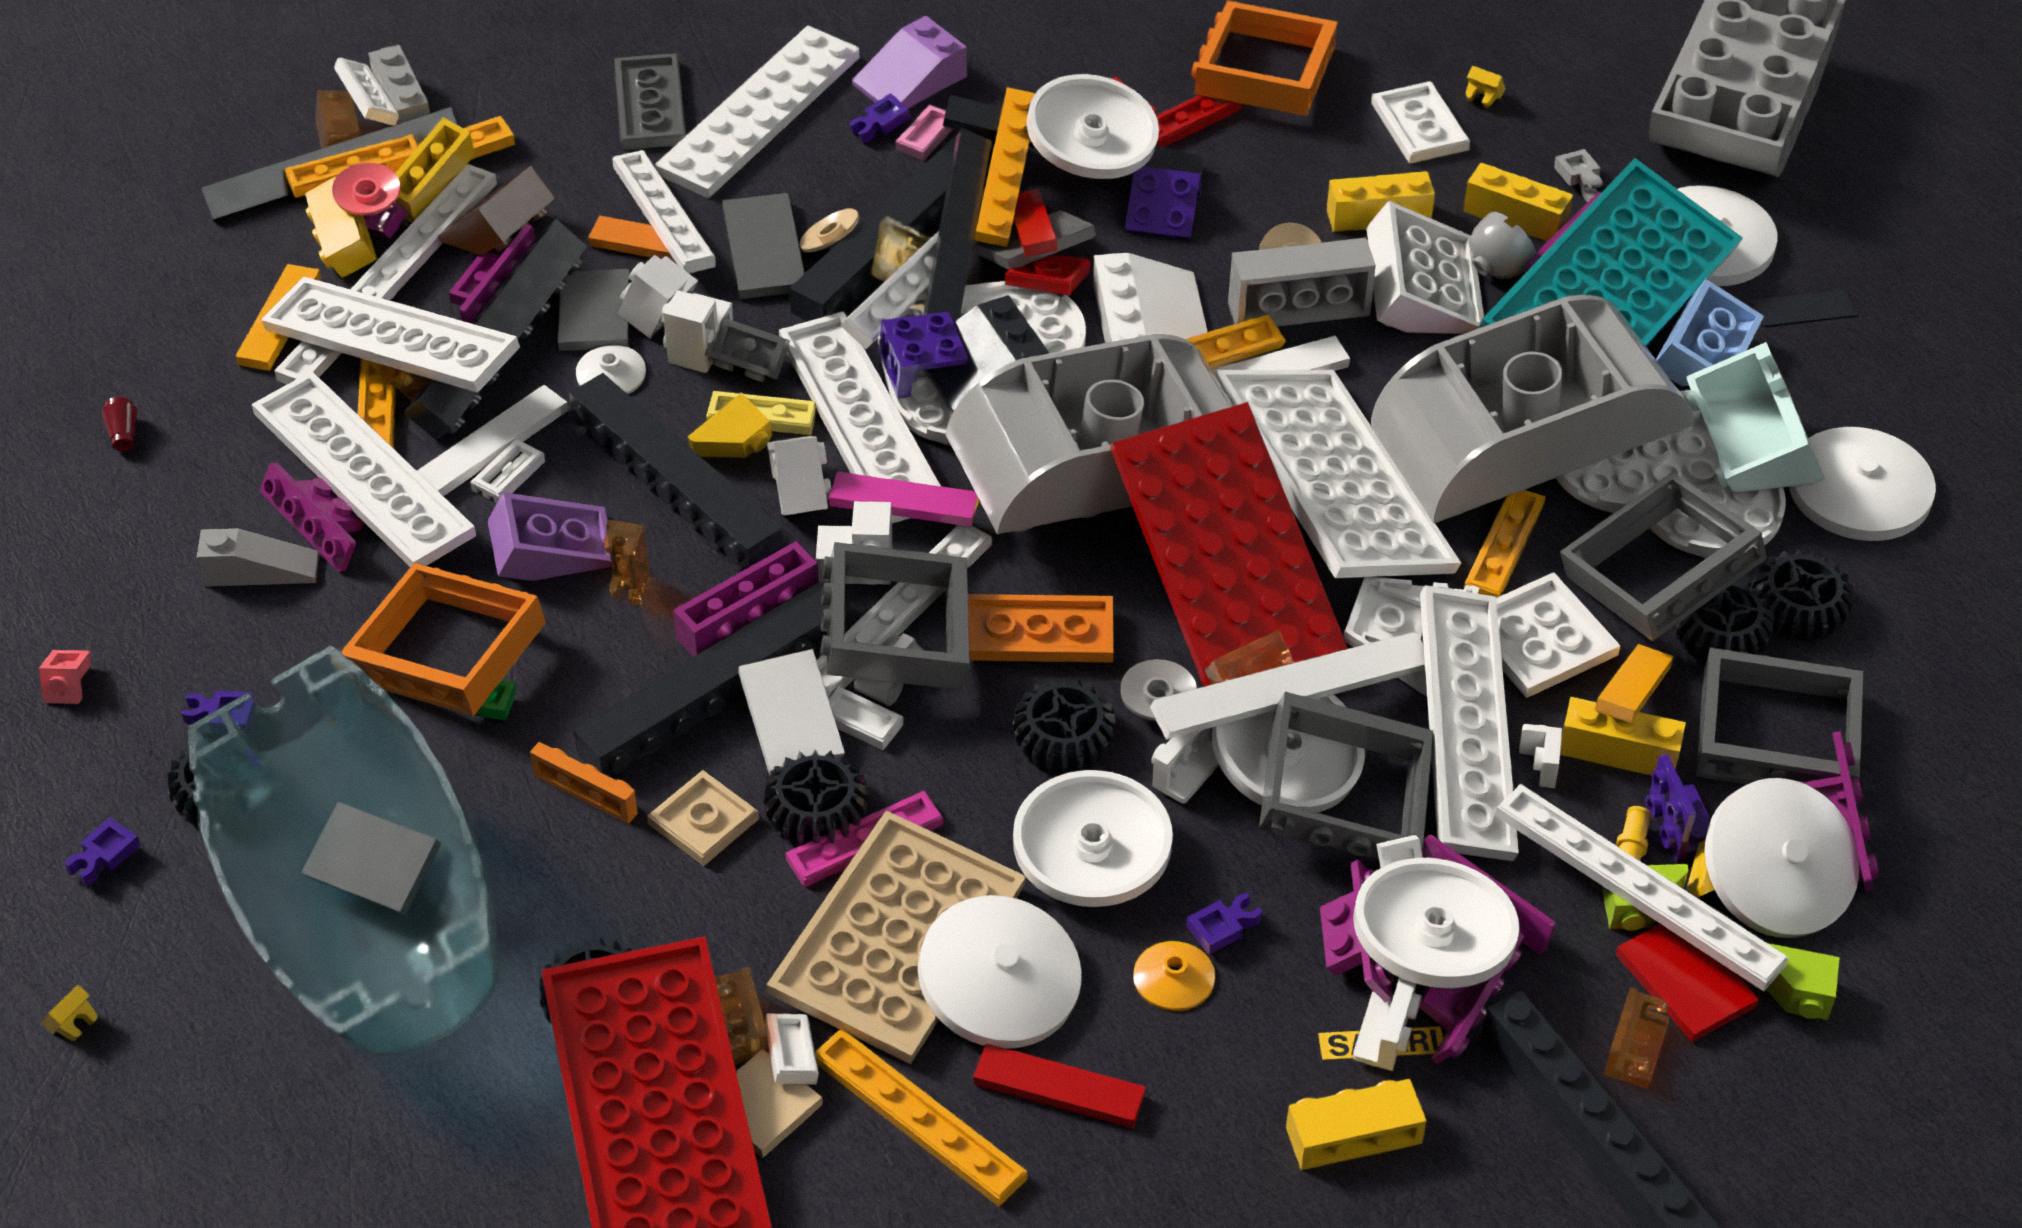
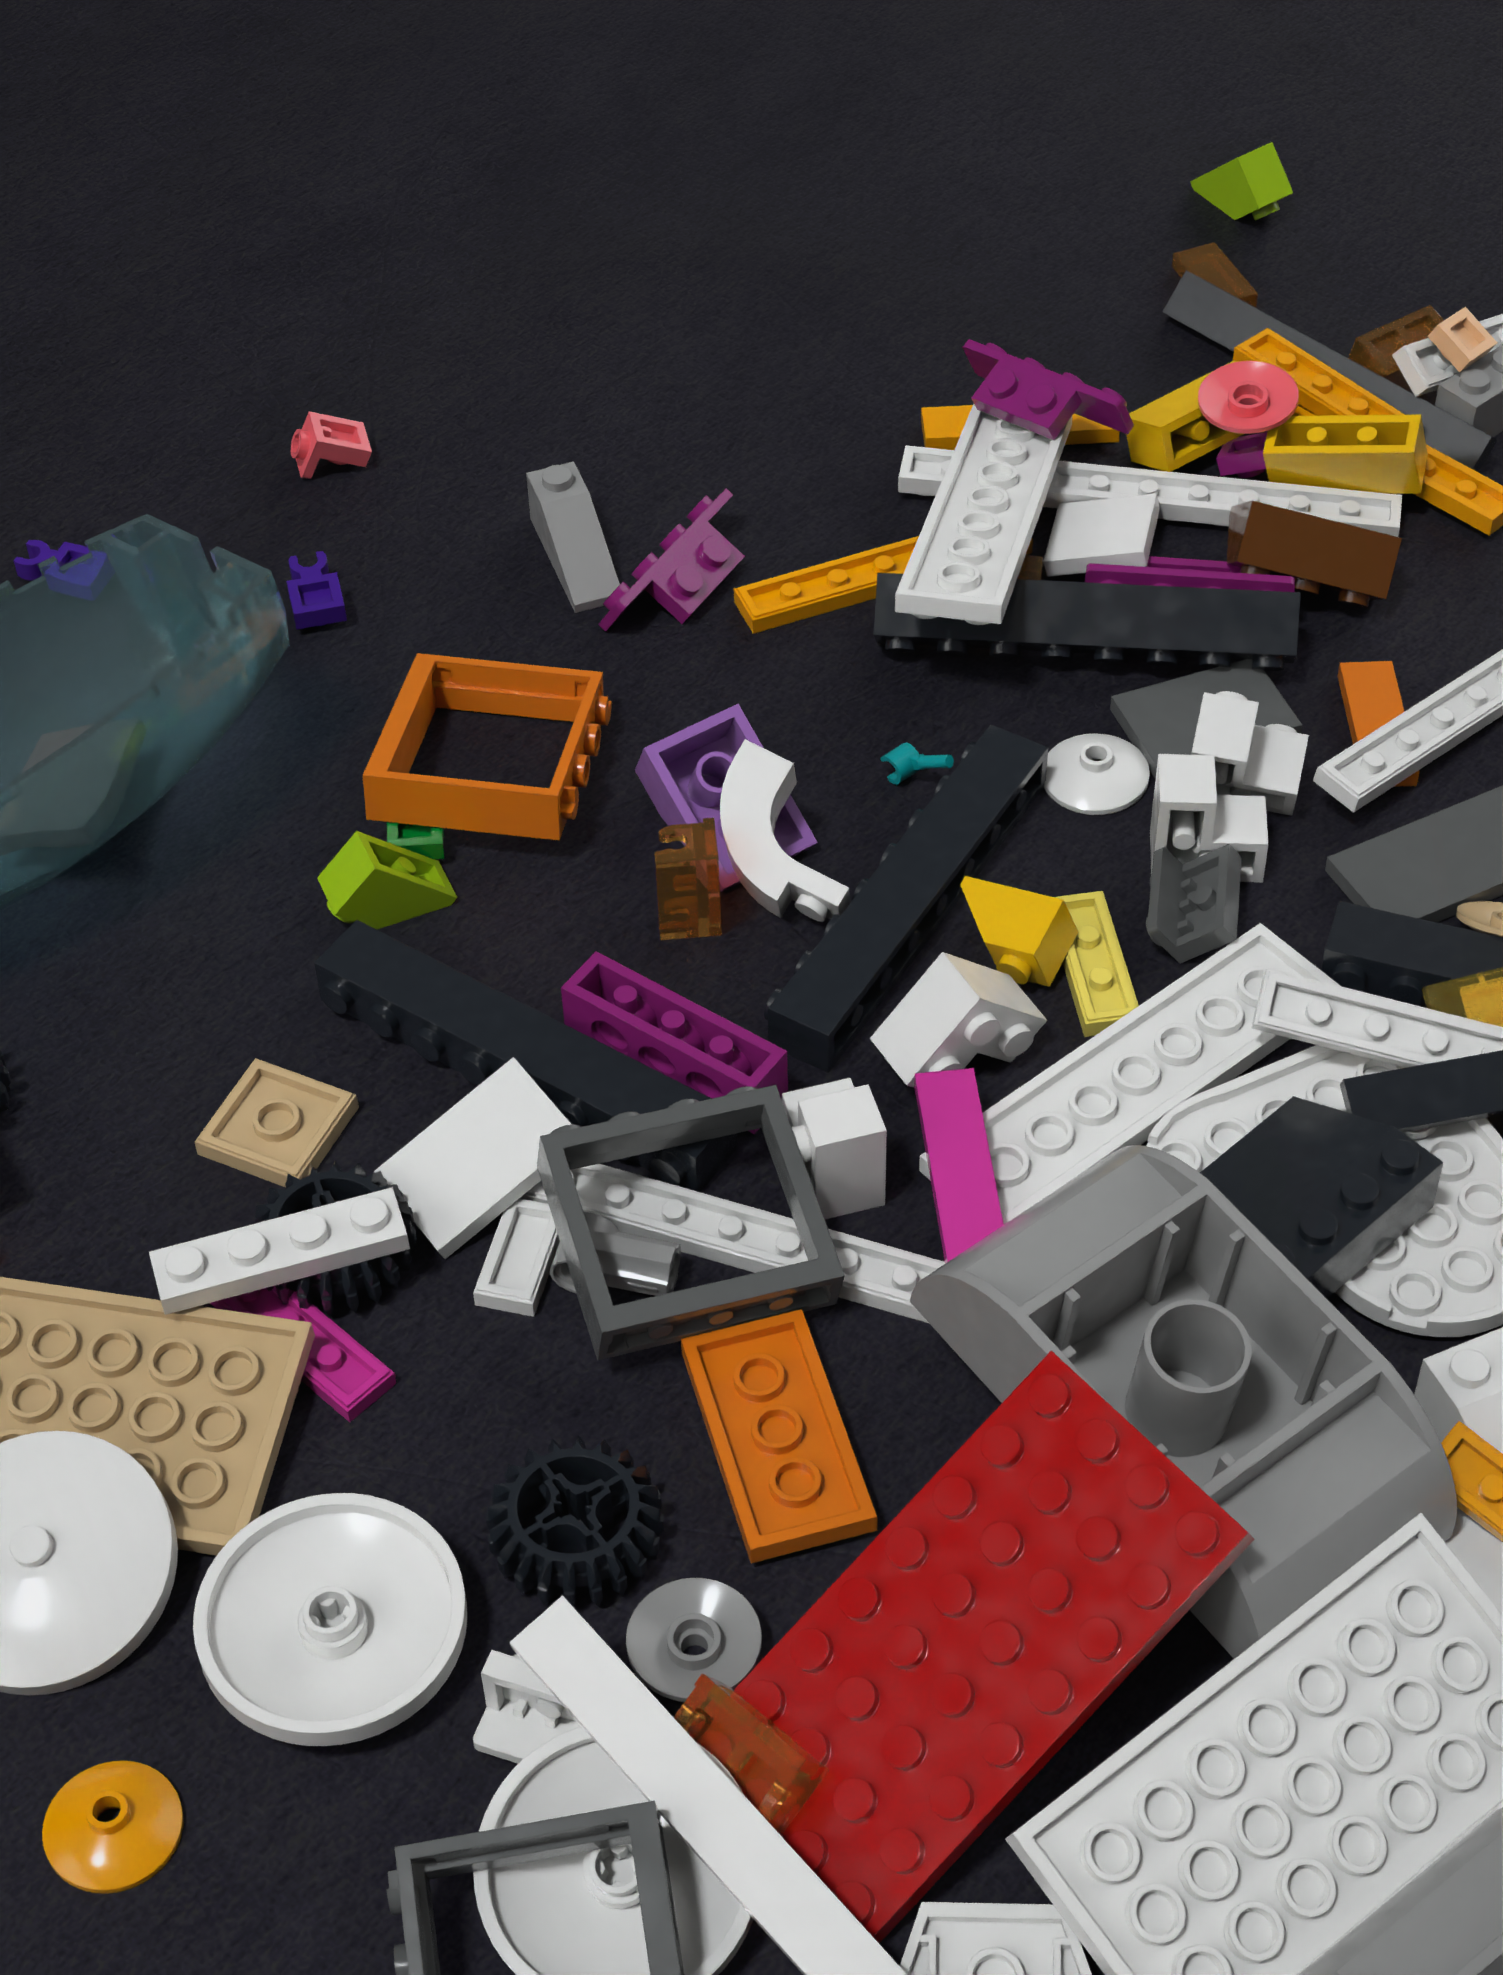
camera: 75 degrees right, 0 degrees up
dark red cone [101,397,138,451] -> none
white plate [252,371,476,567] -> none
white tile [417,385,568,496] -> none
white tile [470,439,545,503] -> none
orange plate [530,742,638,824] -> none
dark purple bracket [878,312,968,398] -> none
dark purple plate [1186,893,1262,955] -> none
none -> white plate [149,1187,410,1315]
none -> lime slope [317,831,457,930]
none -> white arch [720,739,851,922]
none -> teal hand [880,742,954,785]
none -> magenta bracket [962,339,1134,440]
none -> white tile [1044,493,1160,576]
none -> clear orange tile [1172,242,1258,307]
none -> lime slope [1190,142,1293,221]
none -> light nougat plate [1428,306,1498,372]

